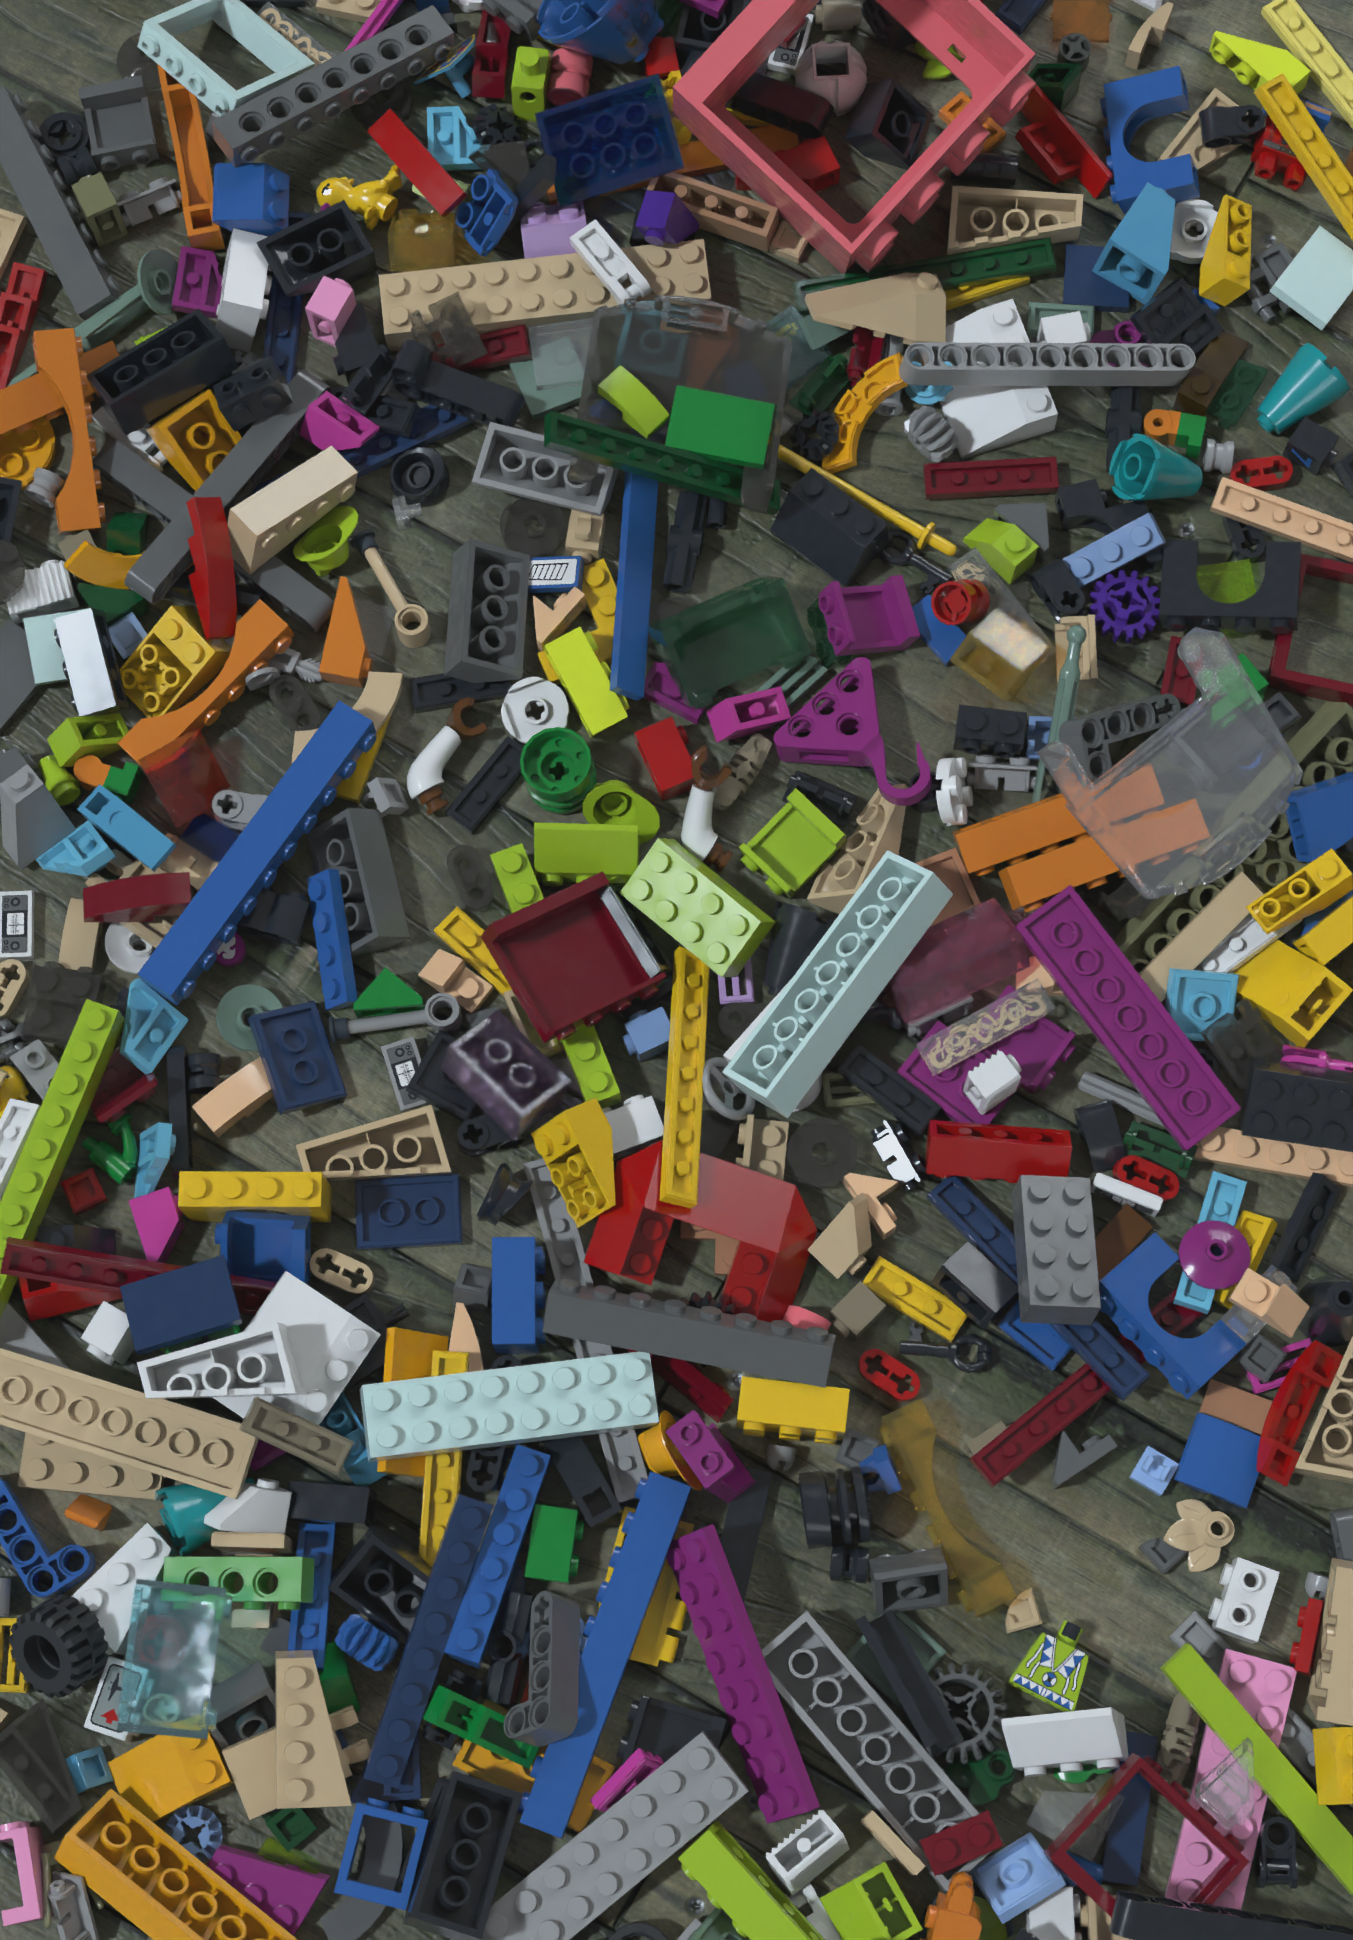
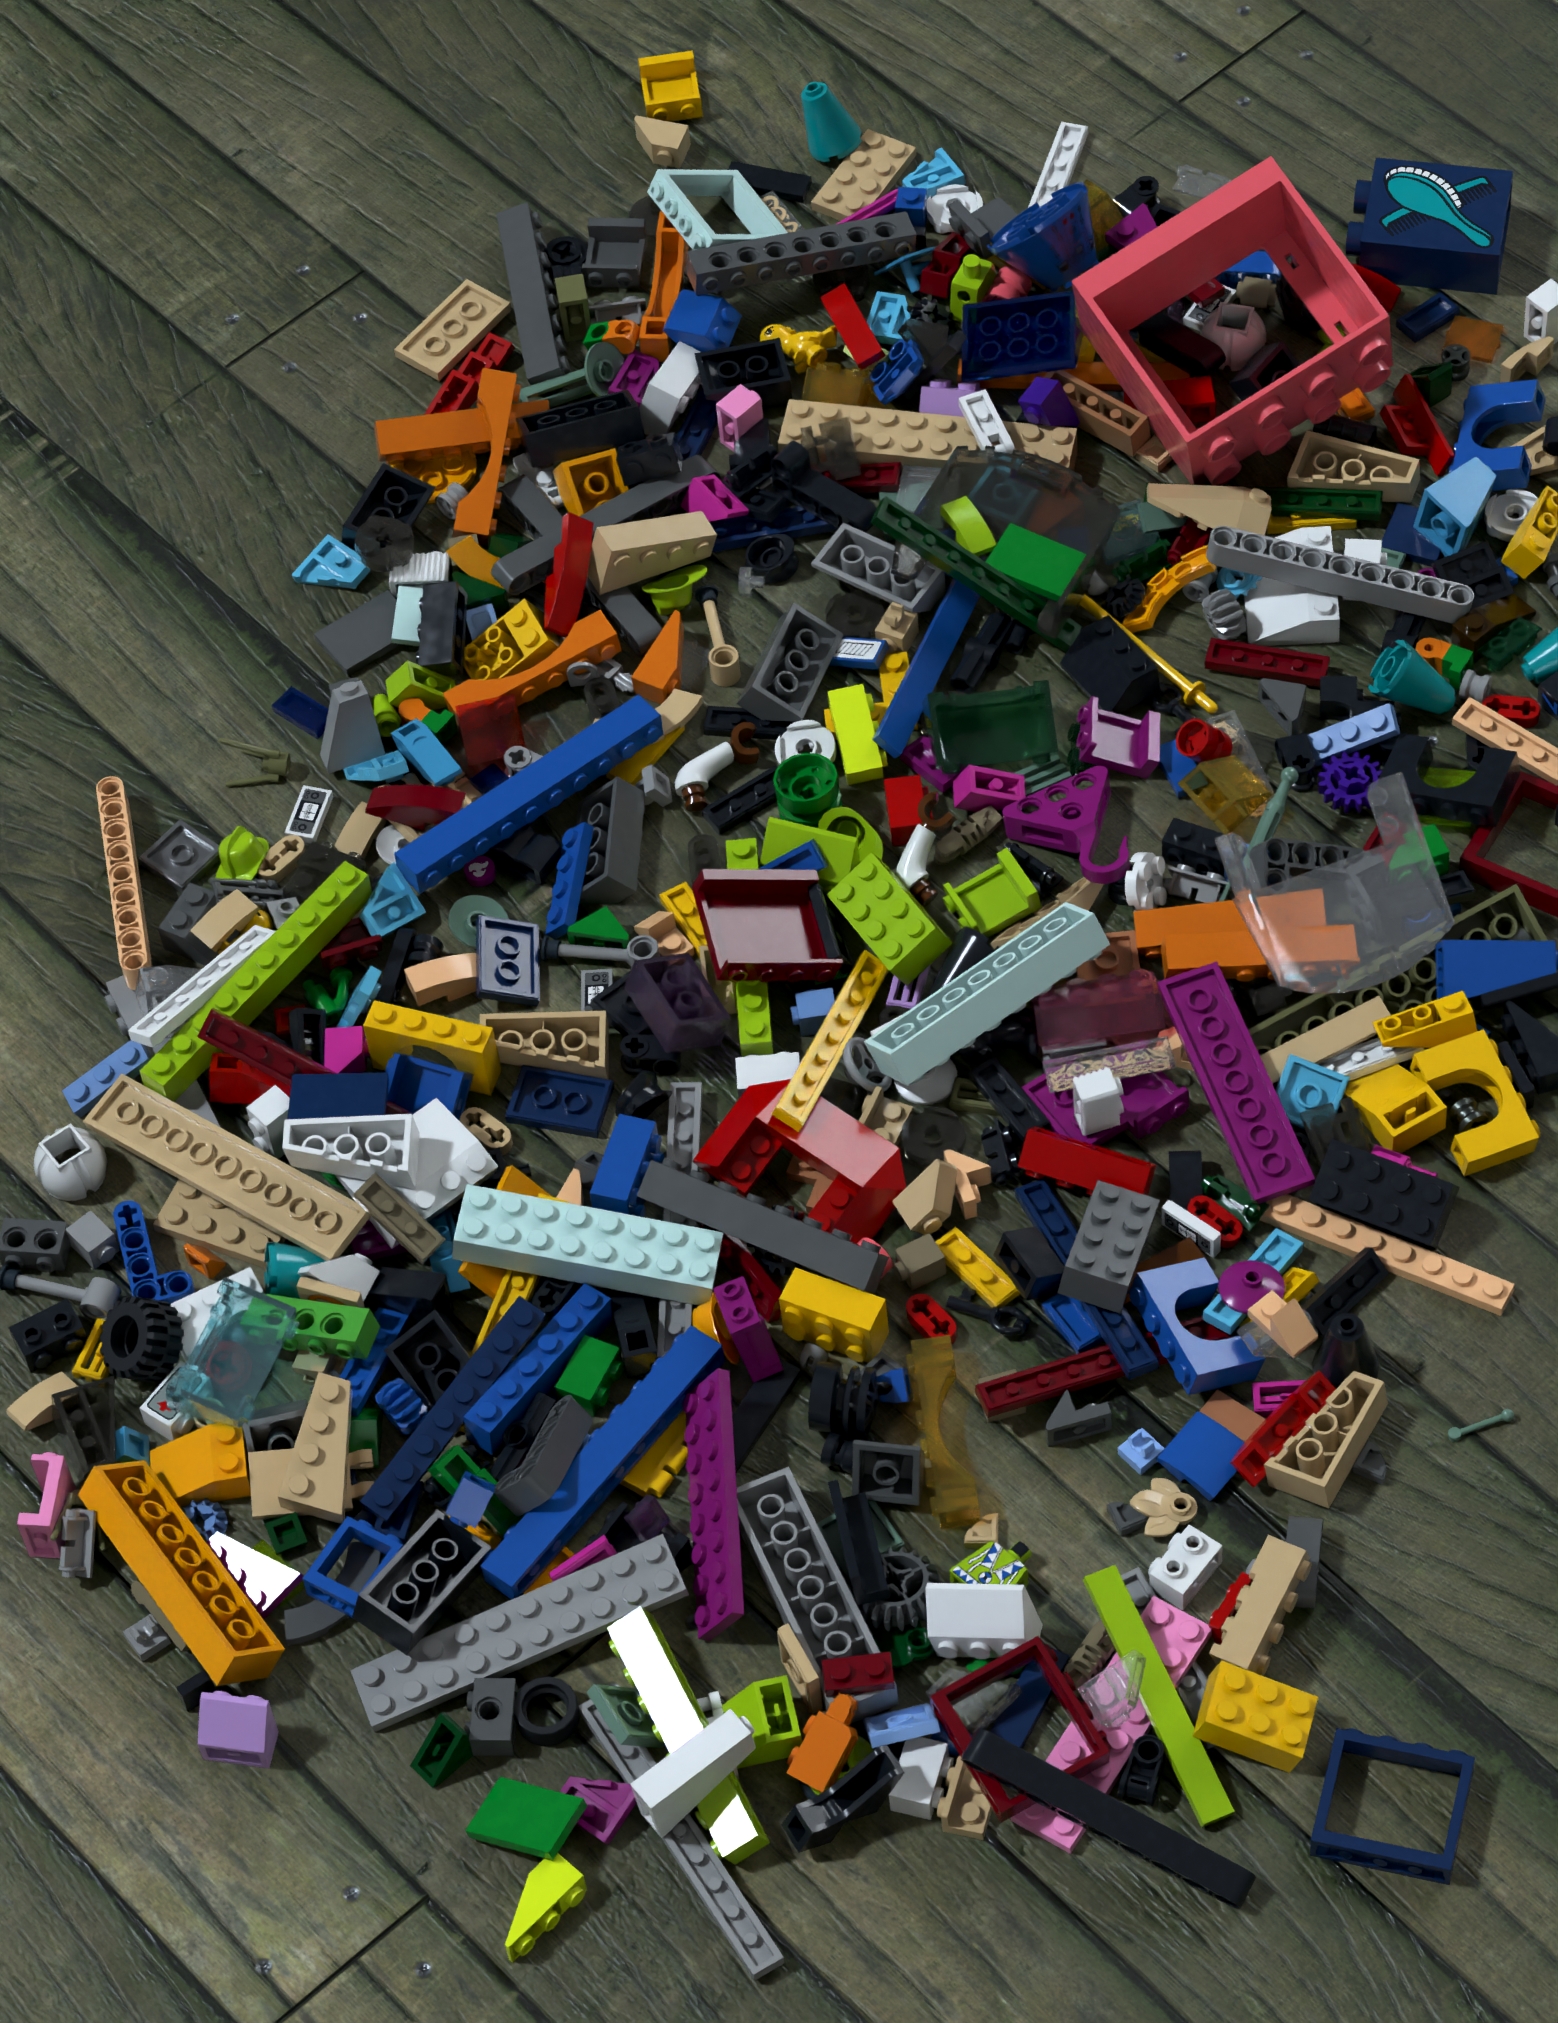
camera: 20 degrees right, 20 degrees down
yellow slope [531,1098,616,1228] -> none
light nougat slope [533,587,586,652] -> none
white brick [766,1810,850,1896] -> none
lime slope [963,518,1039,585] -> none
tan hinge [1054,615,1098,690] -> none
light grey axle [1078,1071,1165,1127] -> none
dark grey tile [1235,1332,1287,1383] -> none
none -> black slope [288,1008,326,1066]
none -> blue brick [446,1471,496,1528]
none -> orange leg [583,320,640,354]
none -> clear purple tile [624,1495,671,1542]
none -> blue tile [759,839,828,872]

